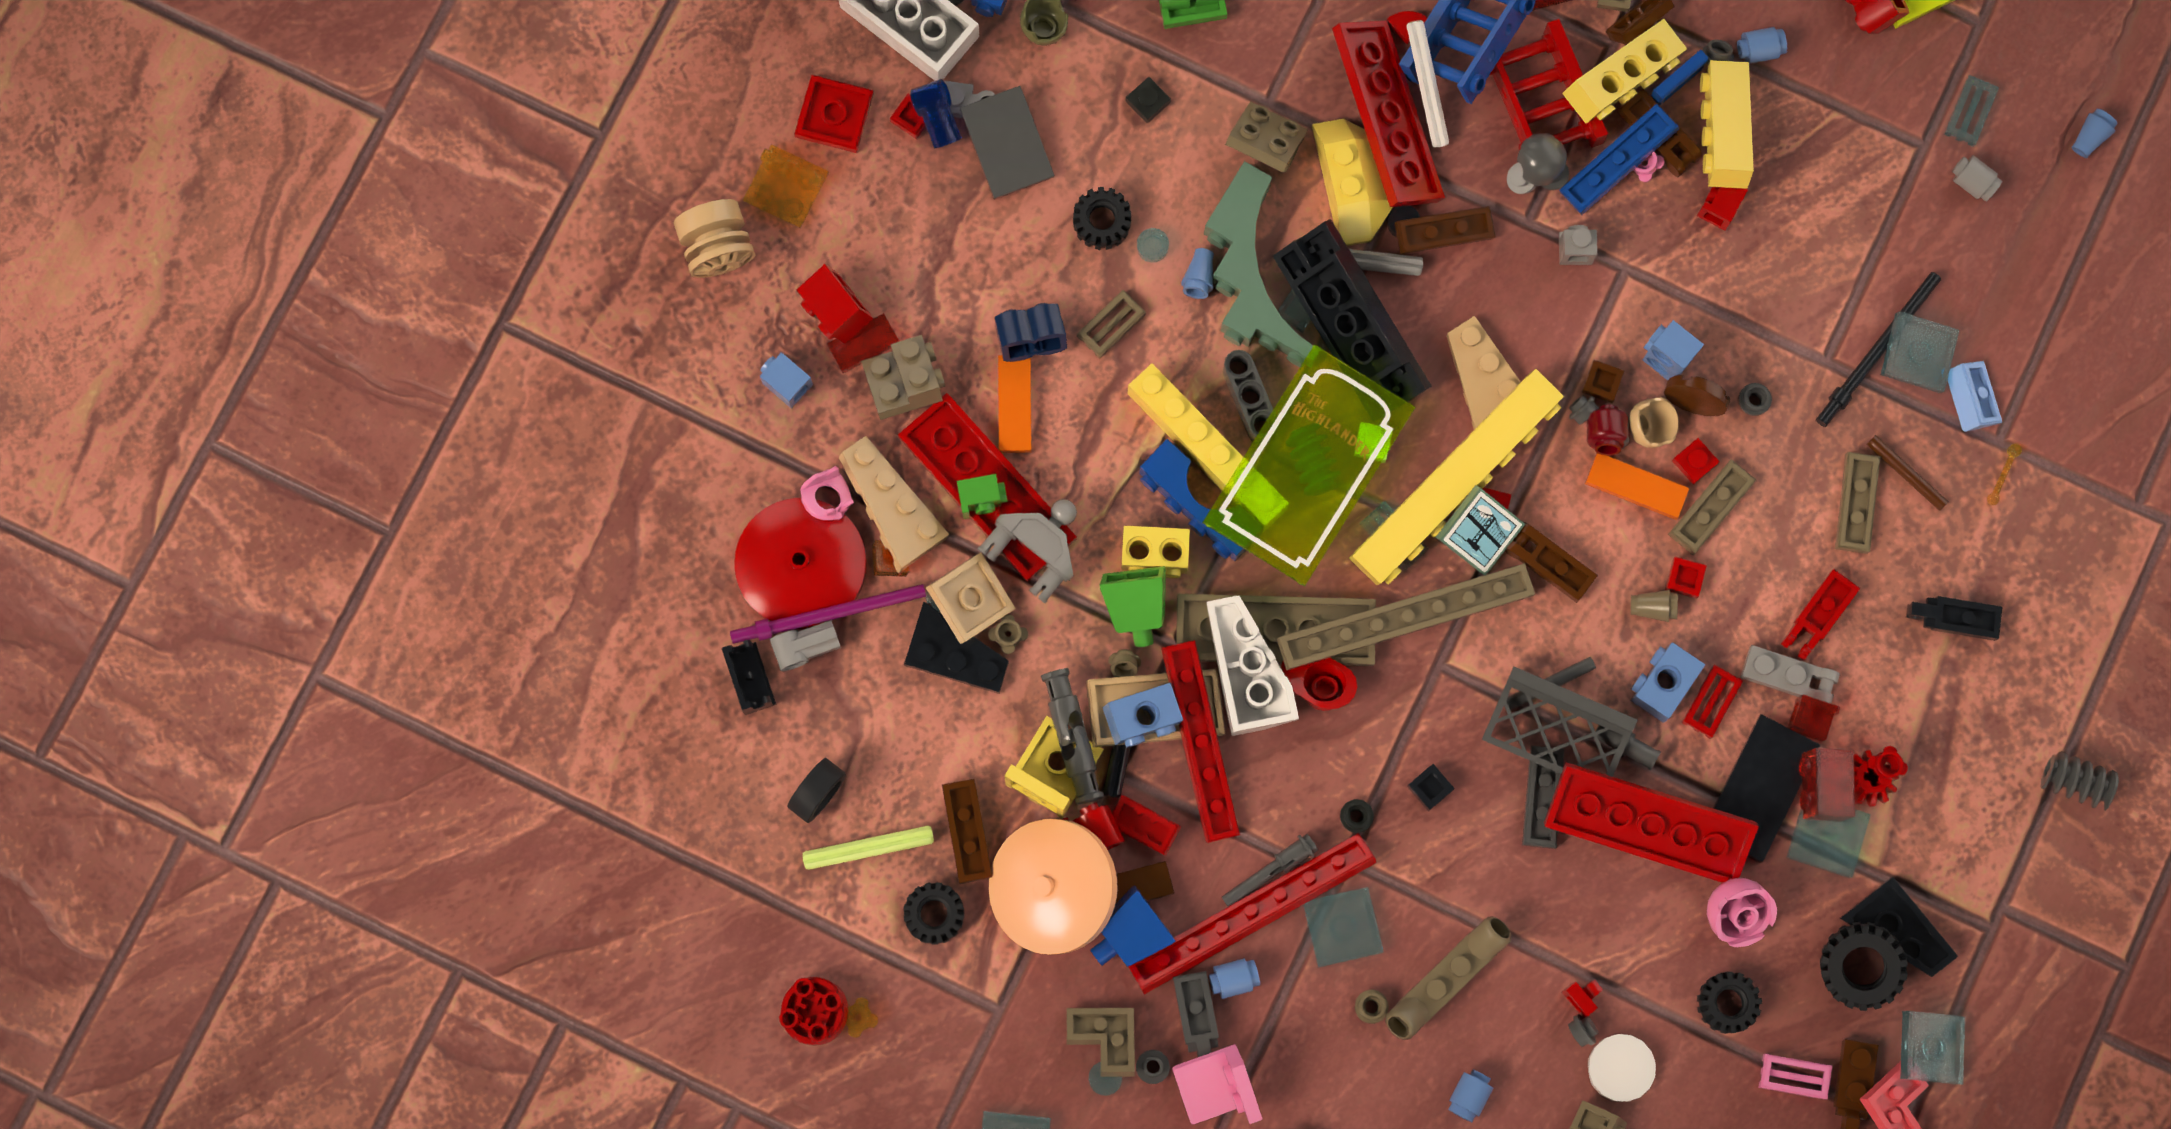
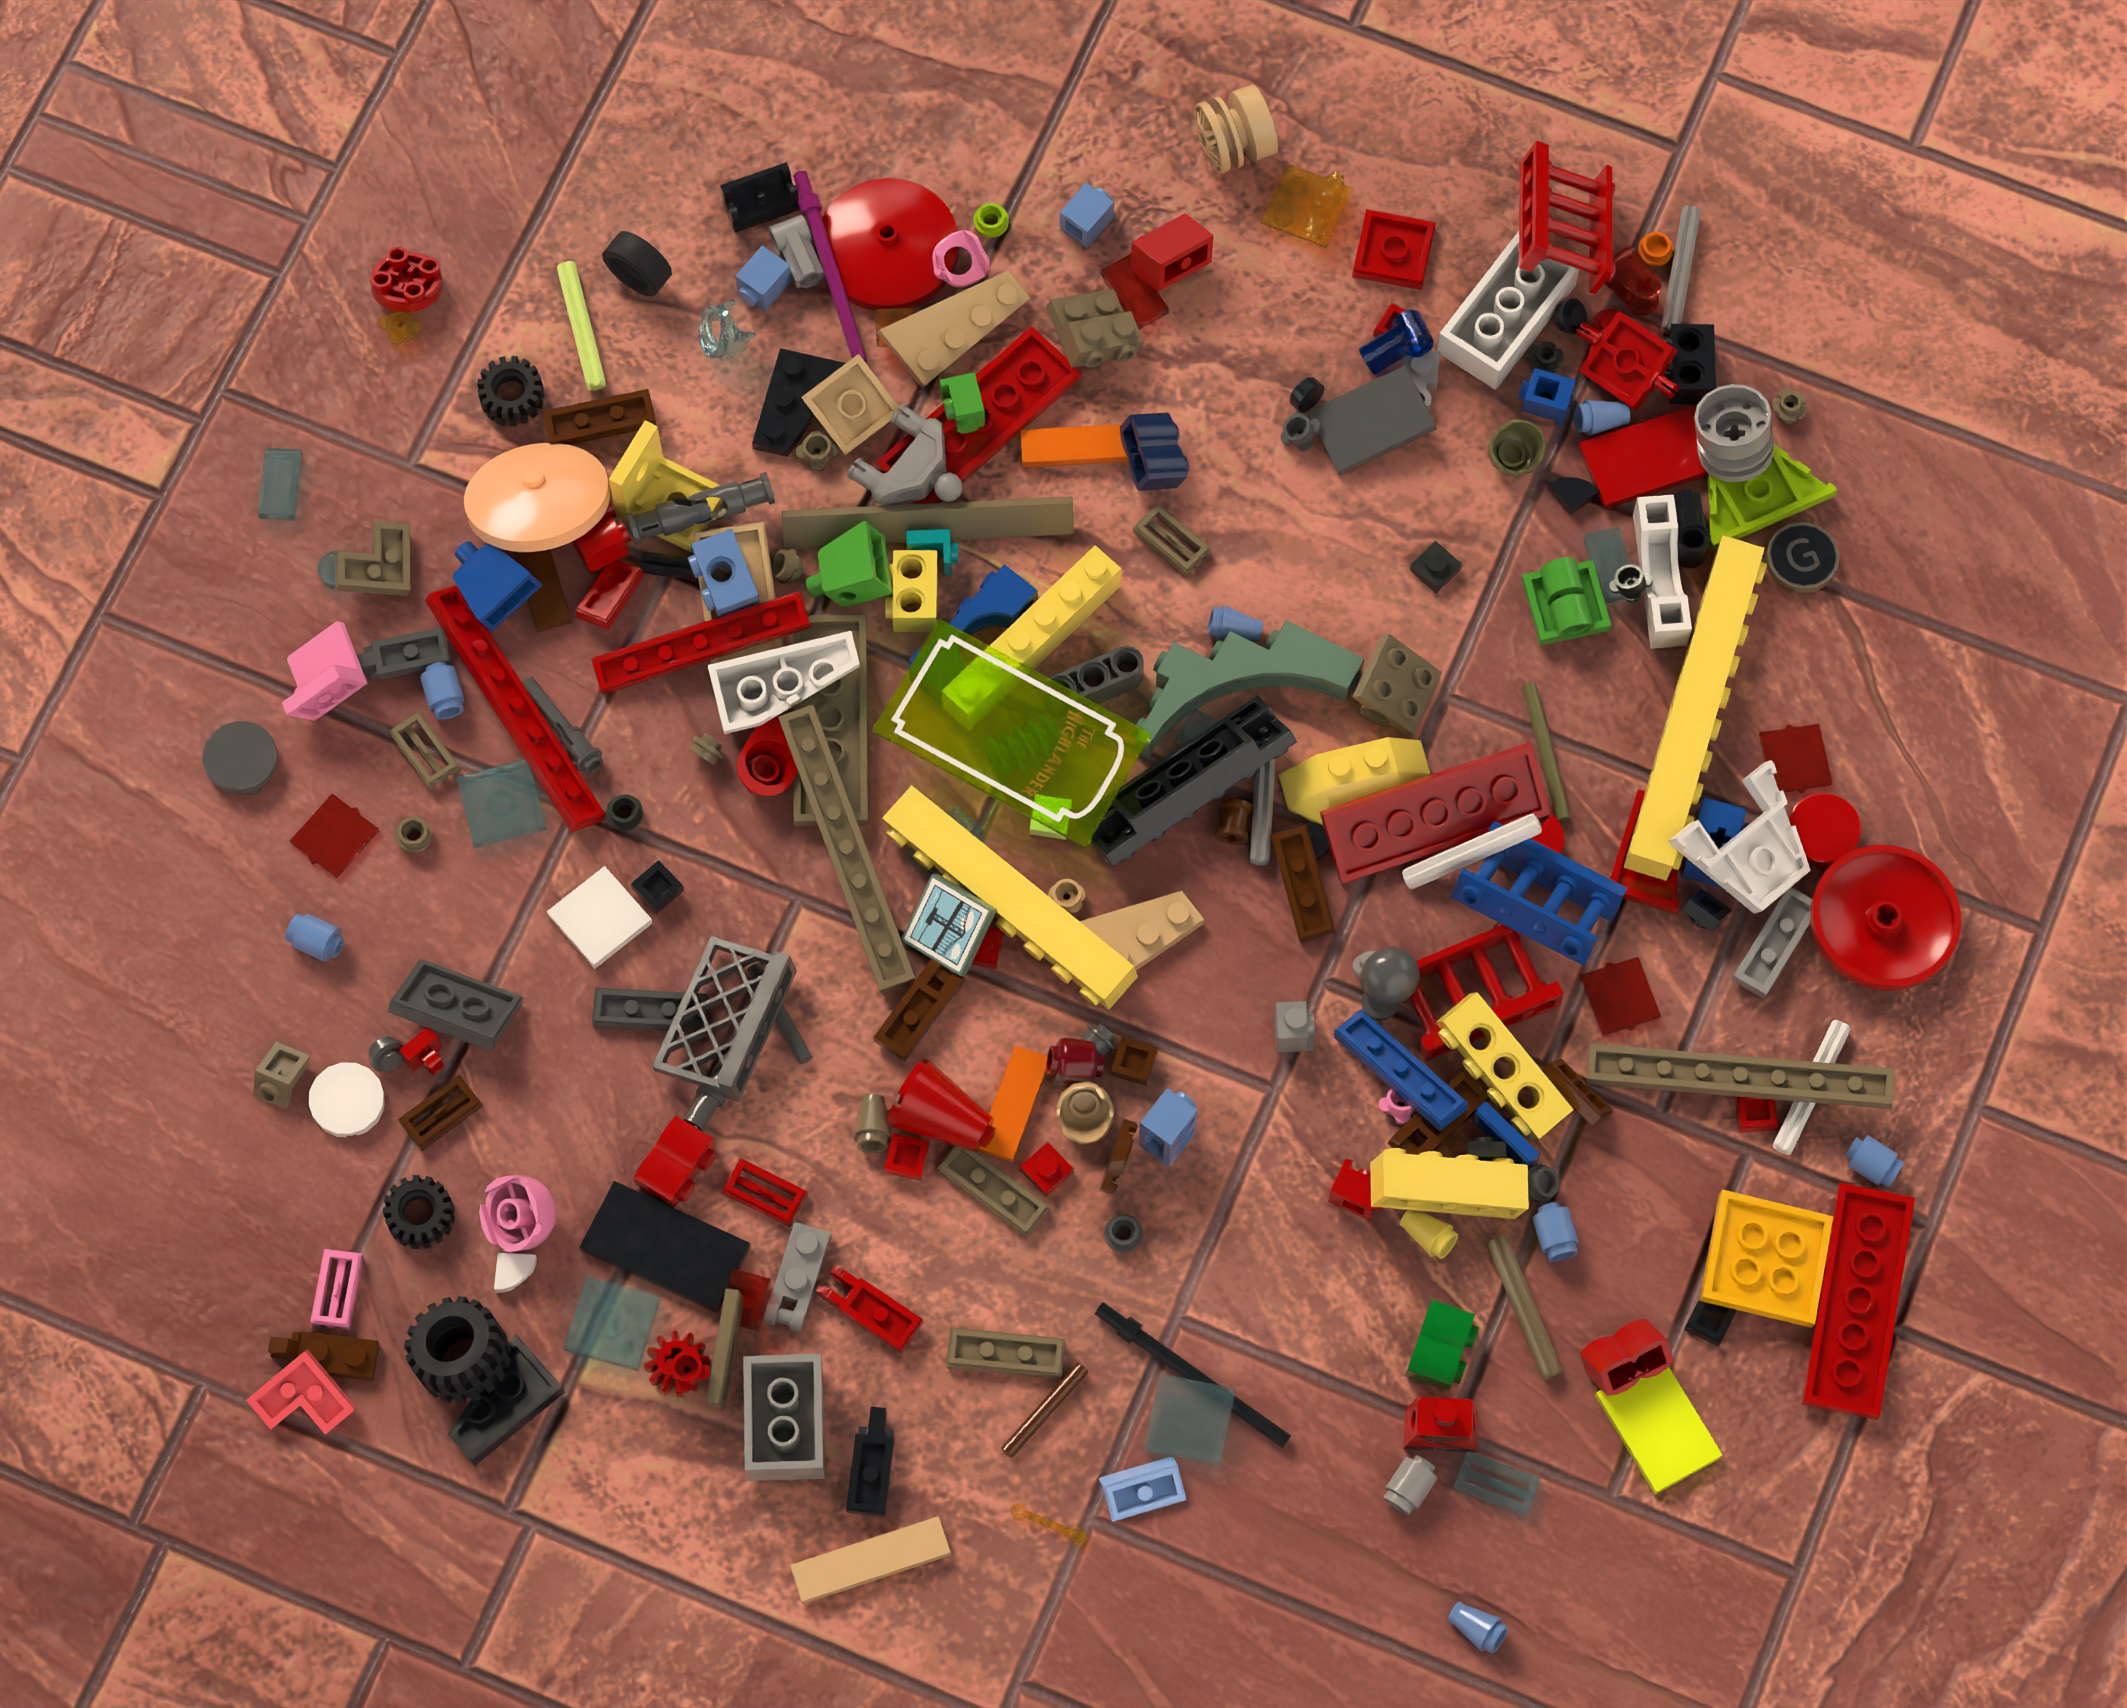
camera: 90 degrees right, 10 degrees down
black tyre [1073,187,1132,250] -> none
dark grey plate [1136,1050,1170,1084] -> none
clear light blue tile [1137,228,1169,262] -> none
dark tan plate [1385,916,1511,1040] -> none
red plate [1544,762,1759,883] -> none
medium blue brick [1630,642,1705,723] -> none
clear red brick [1799,748,1855,822] -> none
clear light blue tile [1900,1011,1965,1085] -> none
dark grey piece [2040,751,2119,811] -> none
none -> clear red piece [290,793,379,879]
none -> dark tan tile [388,711,461,791]
none -> dark grey tile [388,959,523,1051]
none -> reddish brown tile [398,1075,483,1151]
none -> white tile [494,1252,537,1293]
none -> white tile [547,866,653,969]
none -> red brick [633,1115,717,1208]
none -> dark tan plate [690,733,725,765]
none -> clear light blue piece [699,300,756,360]
none -> dark tan tile [705,1288,745,1410]
none -> medium blue brick [735,245,792,311]
none -> light grey brick [743,1354,825,1481]
none -> dark tan tile [782,496,1074,548]
none -> tan tile [790,1516,951,1604]
none -> red cone [887,1058,997,1151]
none -> teal bracket [906,529,959,576]
none -> lime plate [973,203,1009,238]
none -> tan plate [1048,879,1085,914]
none -> reddish brown bush [1215,798,1253,845]
none -> dark grey plate [1281,412,1321,452]
none -> black tile [1290,377,1325,413]
none -> light yellow cone [1400,1210,1458,1259]
none -> red torso [1403,1397,1478,1453]
none -> green brick [1405,1299,1479,1391]
none -> pearl dark grey plate [1465,1137,1506,1161]
none -> dark tan axle [1488,1236,1562,1380]
none -> olive bar [1522,683,1571,823]

